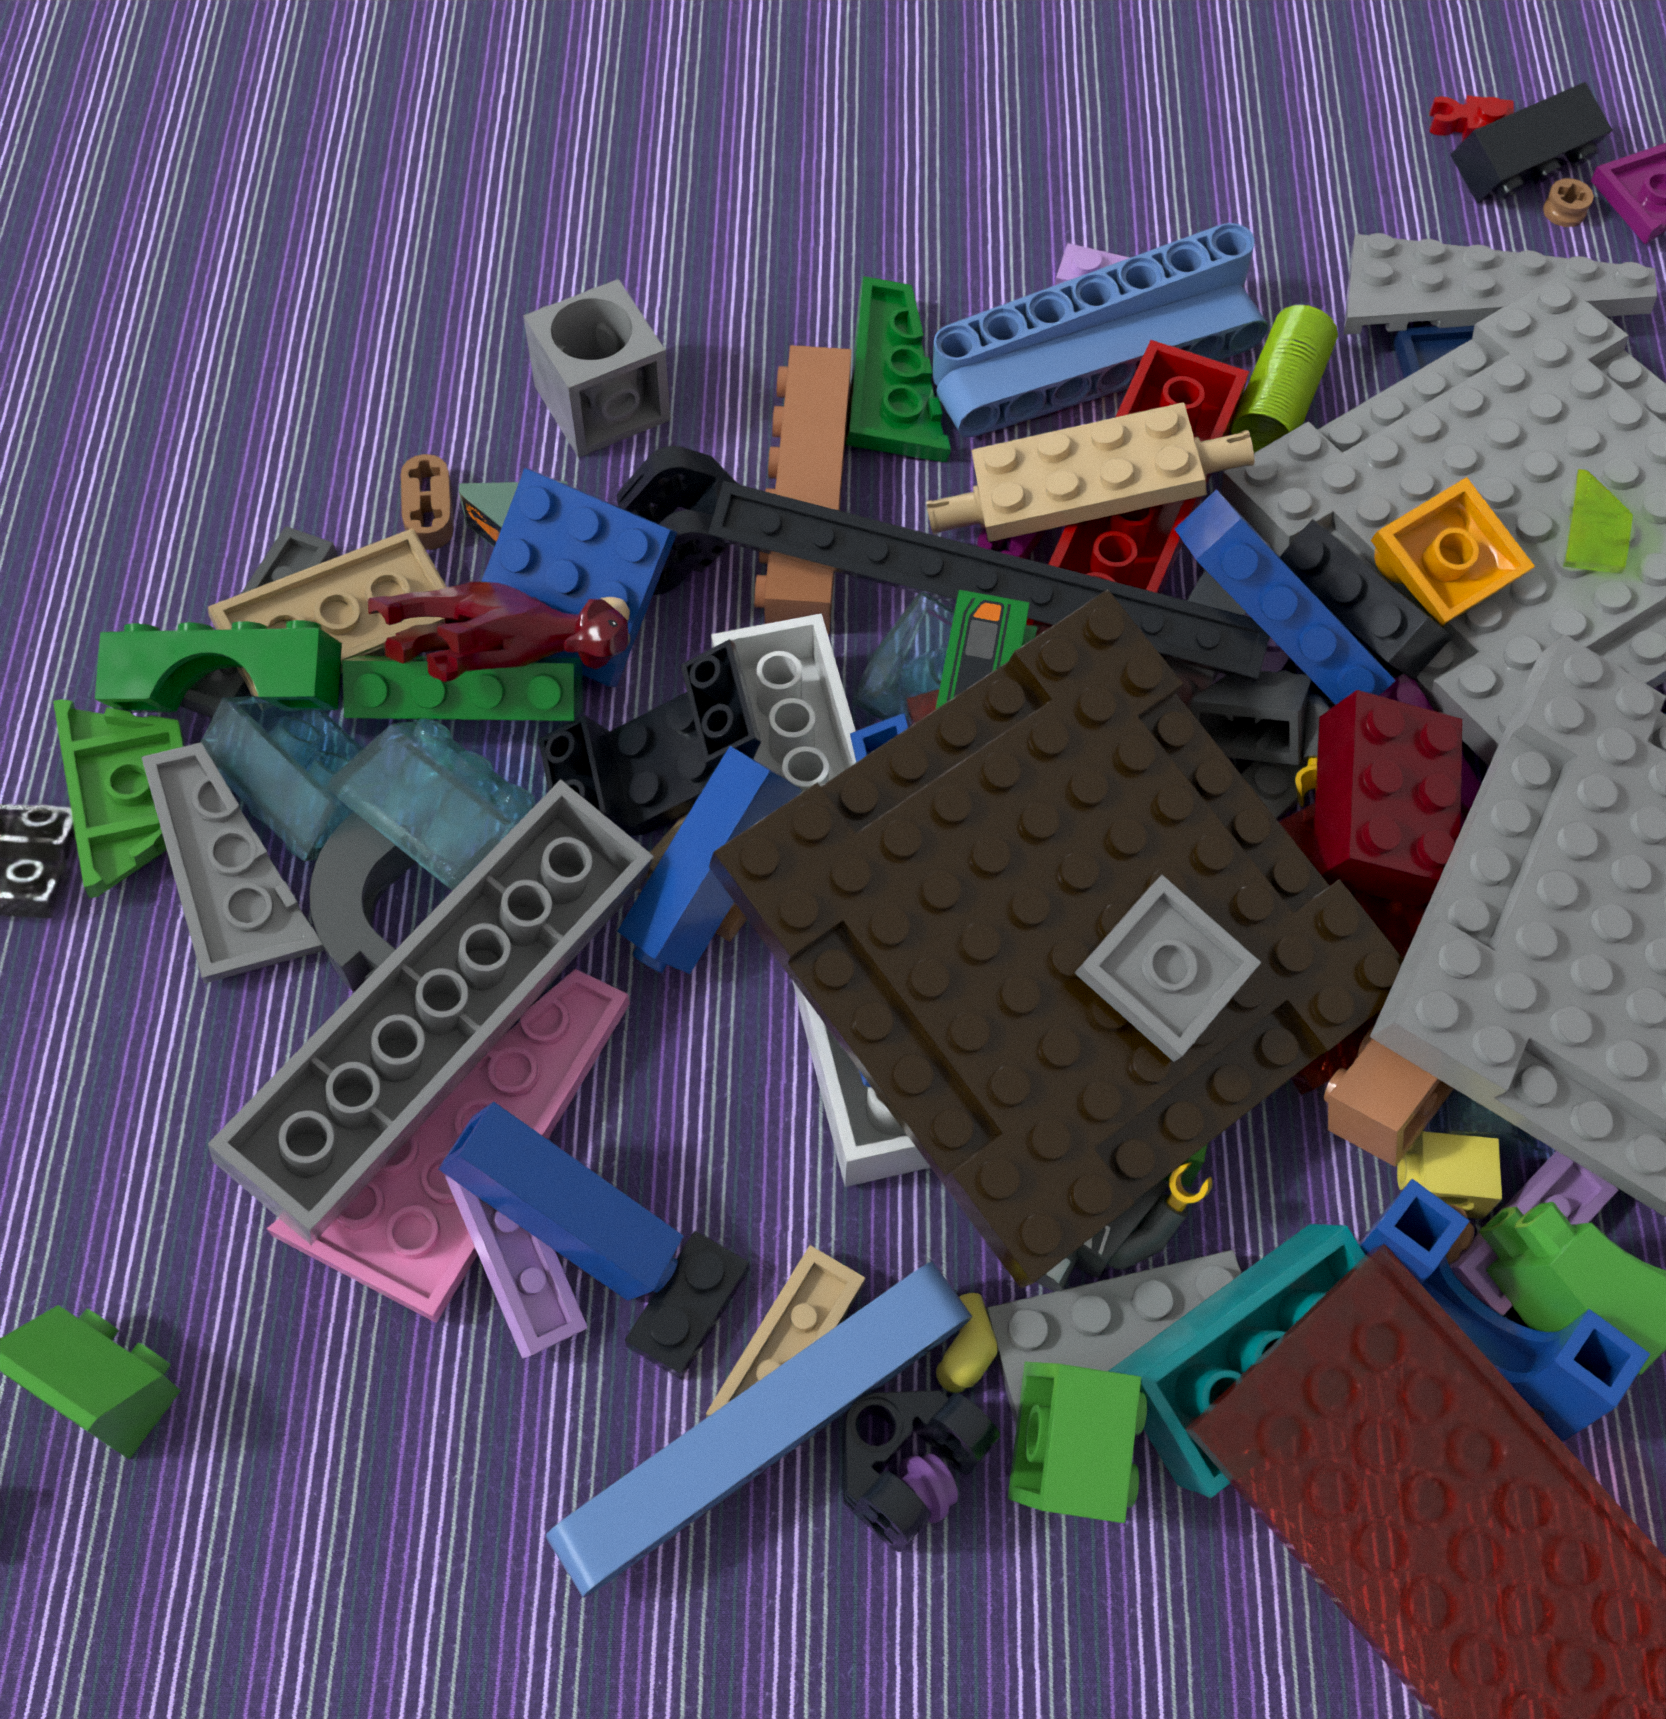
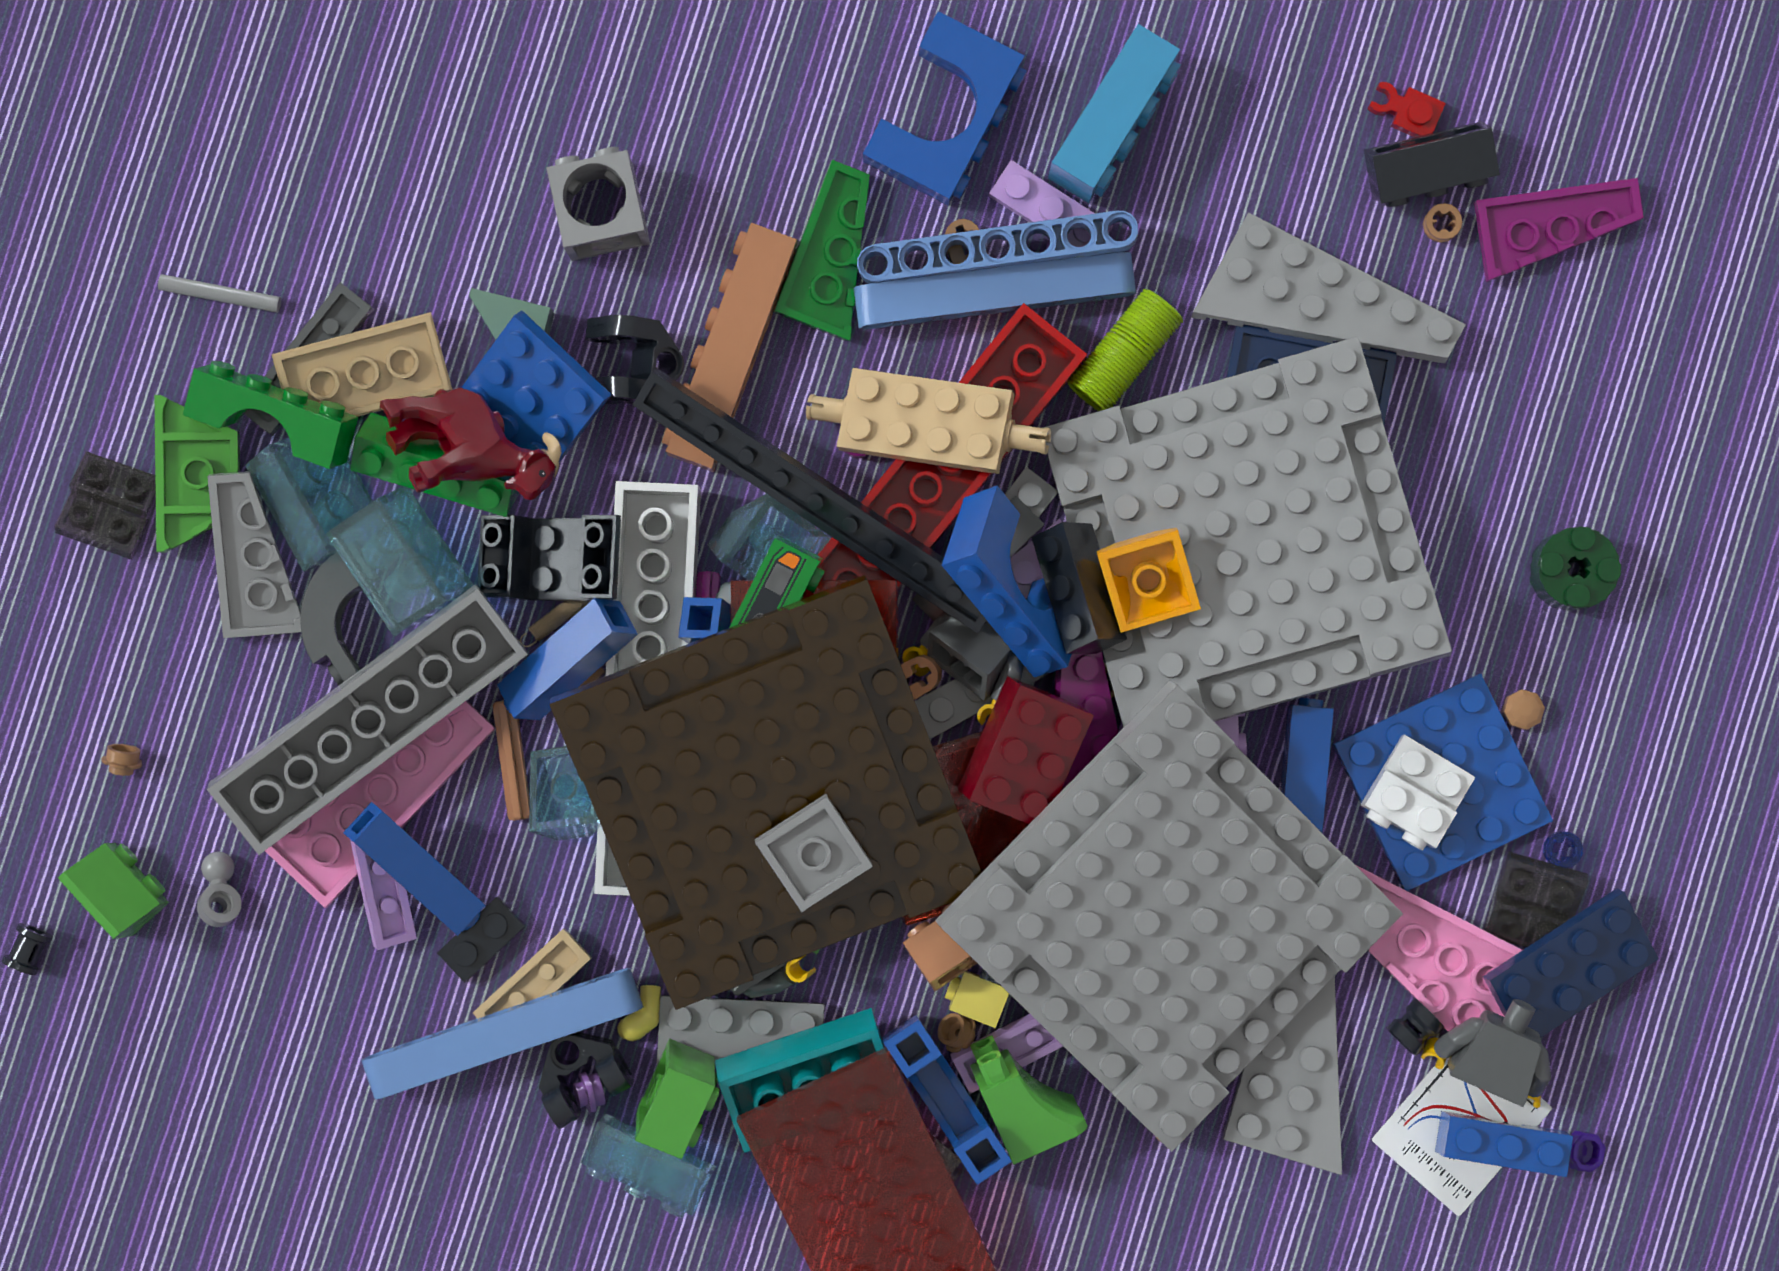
camera: 20 degrees right, 25 degrees up
medium nougat beam [400,454,454,550] -> none
clear neon green slope [1563,469,1633,574] -> none
none -> medium nougat plate [101,744,142,776]
none -> light grey bar [158,274,281,313]
none -> light grey plate [197,851,241,927]
none -> nougat axle [493,700,532,821]
none -> clear light blue slope [529,746,601,841]
none -> clear light blue slope [580,1113,716,1218]
none -> blue arch [863,11,1027,206]
none -> dark azure brick [1048,24,1181,203]

